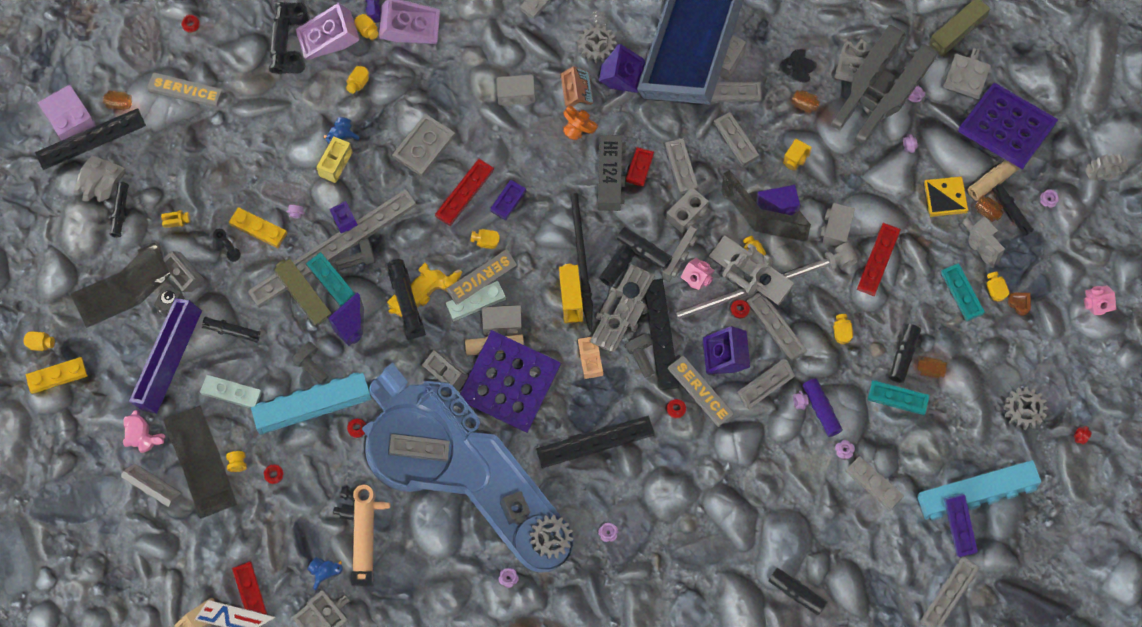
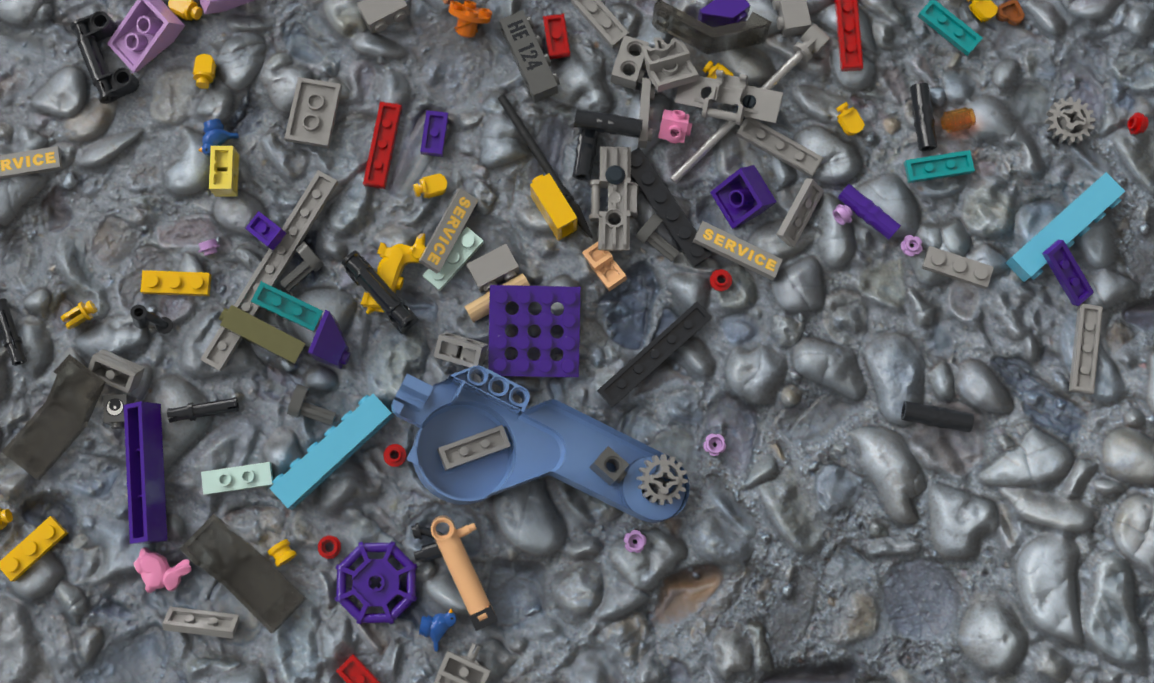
camera: 30 degrees left, 10 degrees up
red plate [731,300,750,319] -> none
none -> dark purple plate [335,541,418,625]
none -> light grey plate [642,38,699,92]

